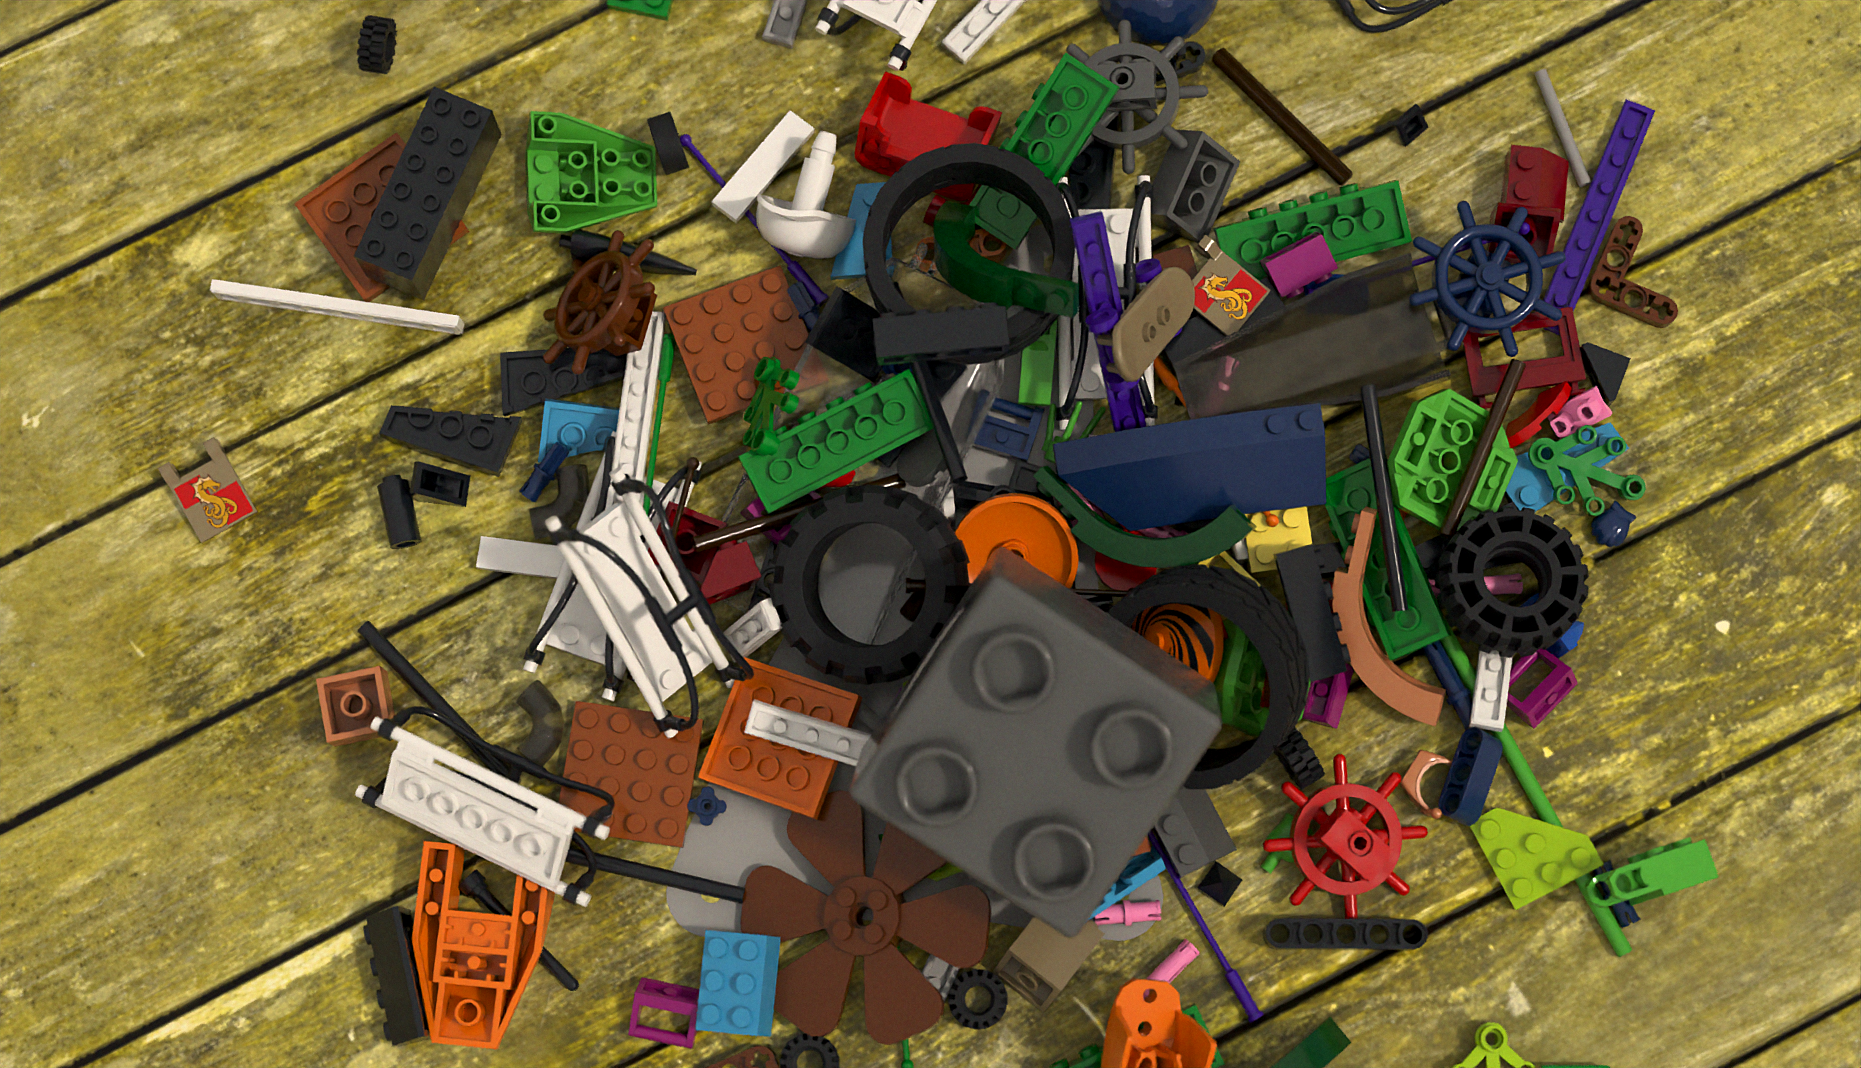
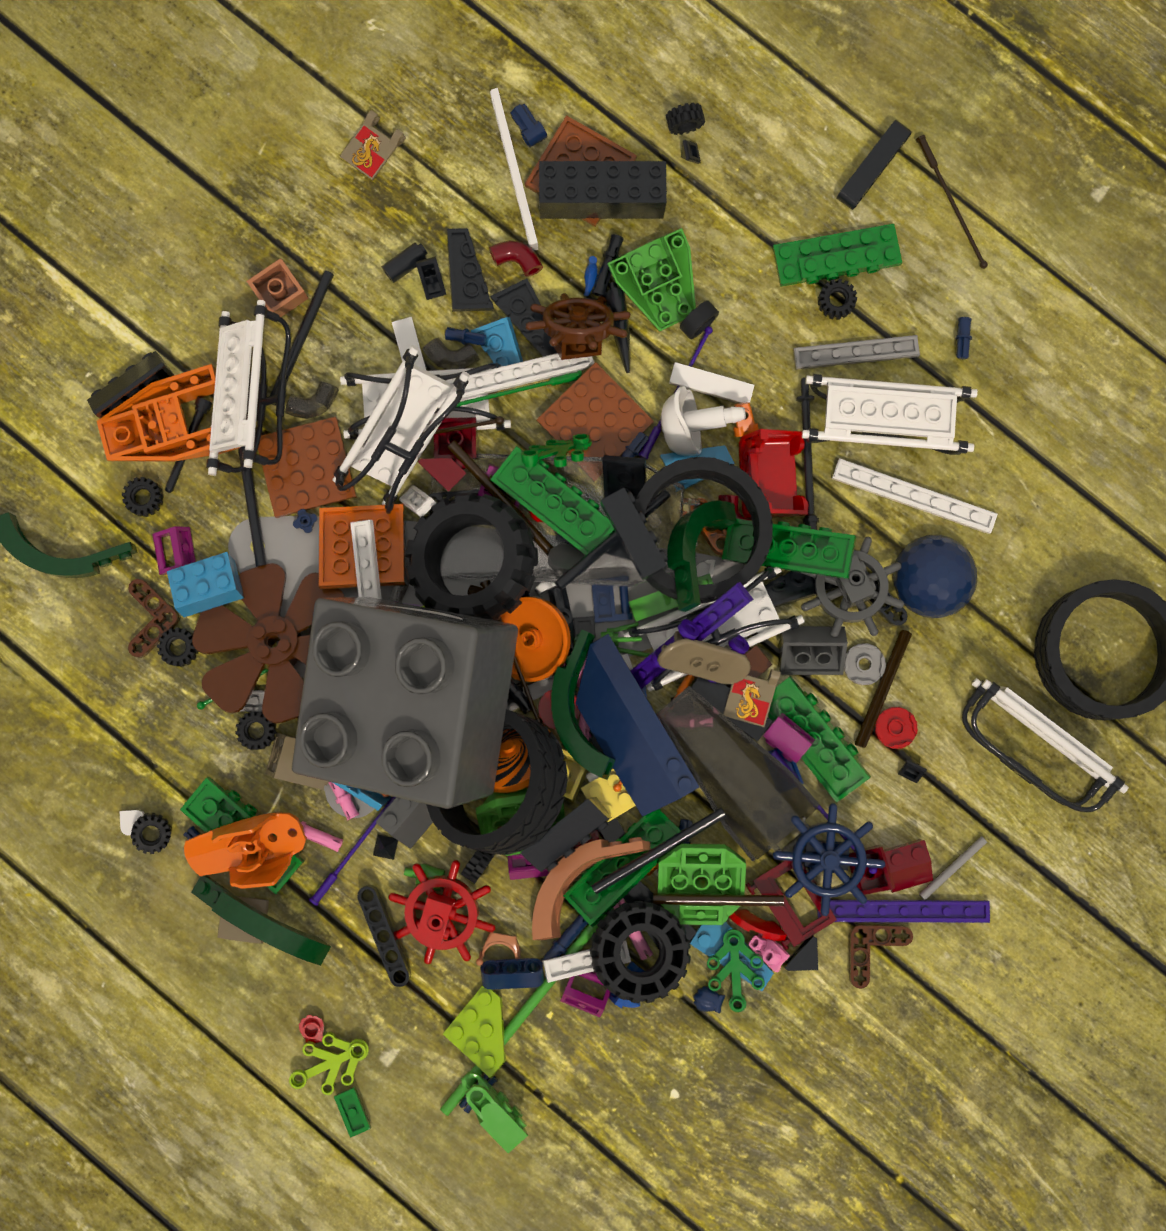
camera: 60 degrees right, 5 degrees up
none -> black tyre [122,477,164,517]
none -> dark red cylinder [489,240,543,277]
none -> dark blue piece [510,104,548,148]
none -> blue bar [584,256,598,296]
none -> black pin [592,234,624,297]
none -> black slope [681,140,701,164]
none -> orange plate [733,402,759,437]
none -> black bar [796,377,819,530]
none -> light grey tile [844,643,886,685]
none -> red tile [875,707,918,749]

